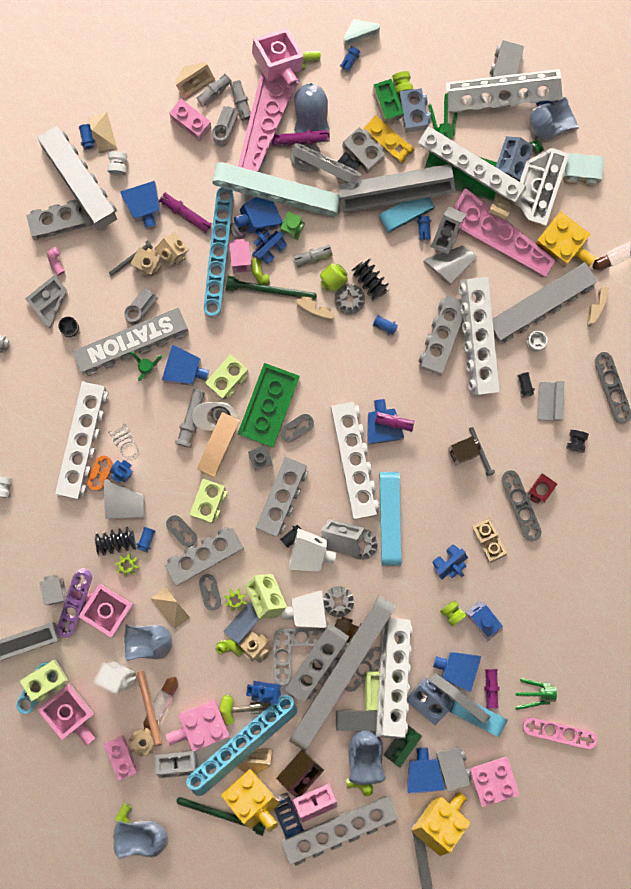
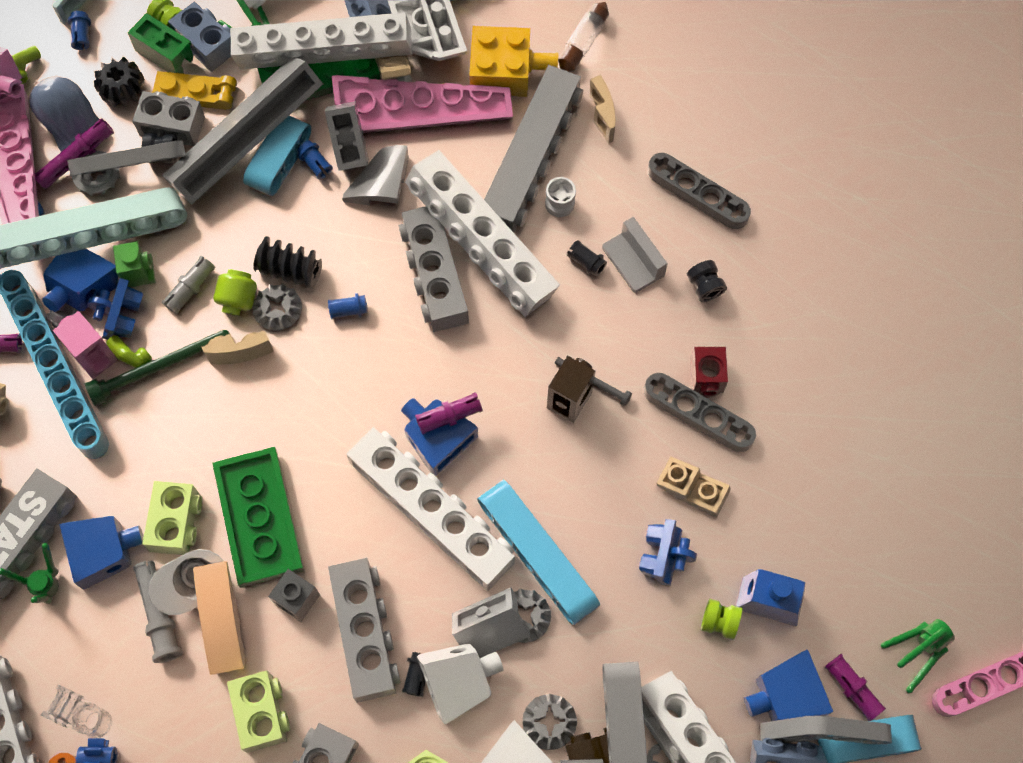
camera: 30 degrees left, 15 degrees down
dark grey beam [281,414,314,442] -> none
none -> black gear [93,56,145,107]

